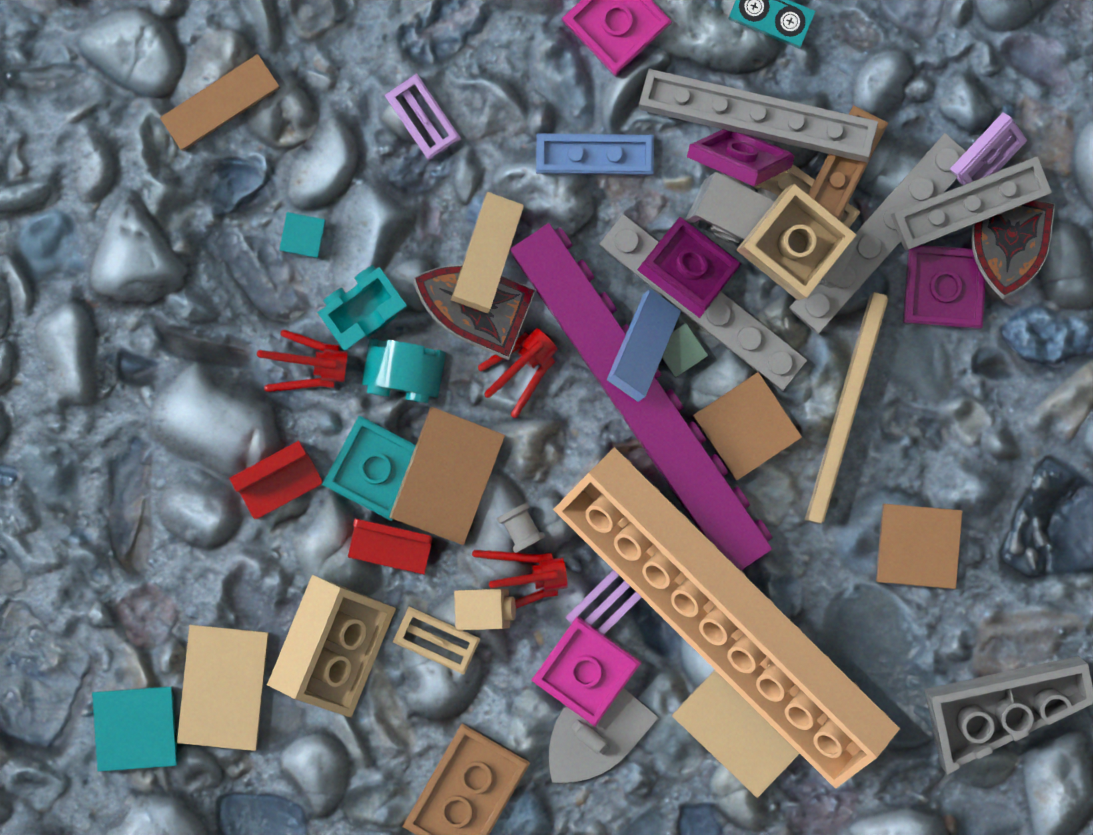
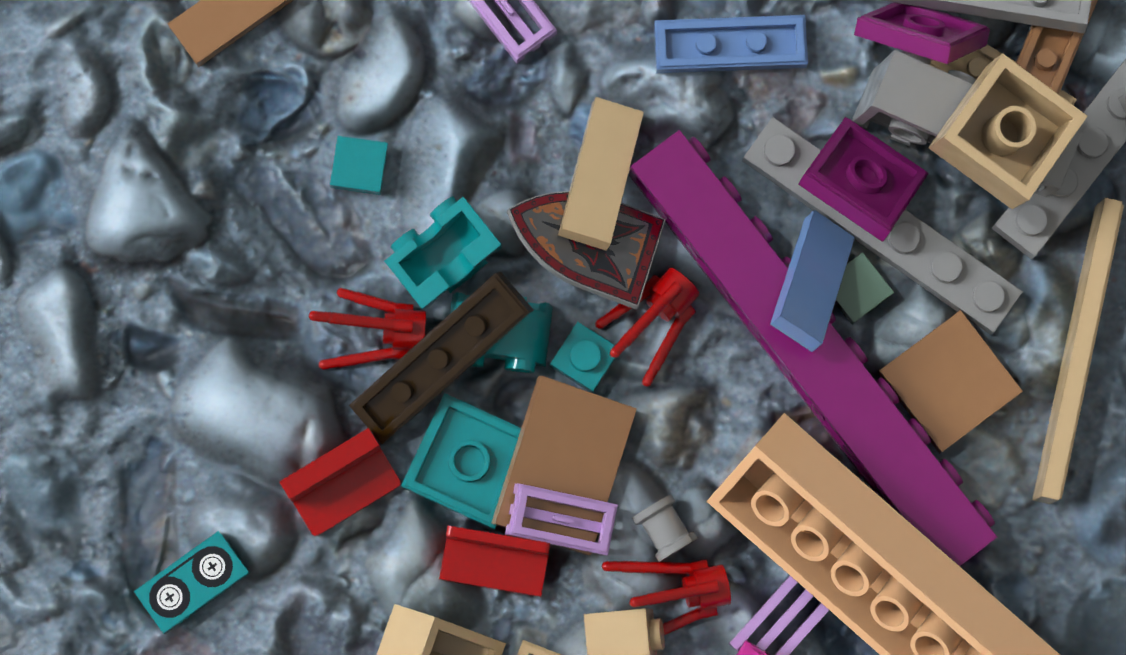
camera: 10 degrees left, 5 degrees down
none -> tile [133,531,250,634]
none -> dark brown tile [349,271,534,444]
none -> lavender tile [505,483,618,556]
none -> teal plate [550,321,615,393]

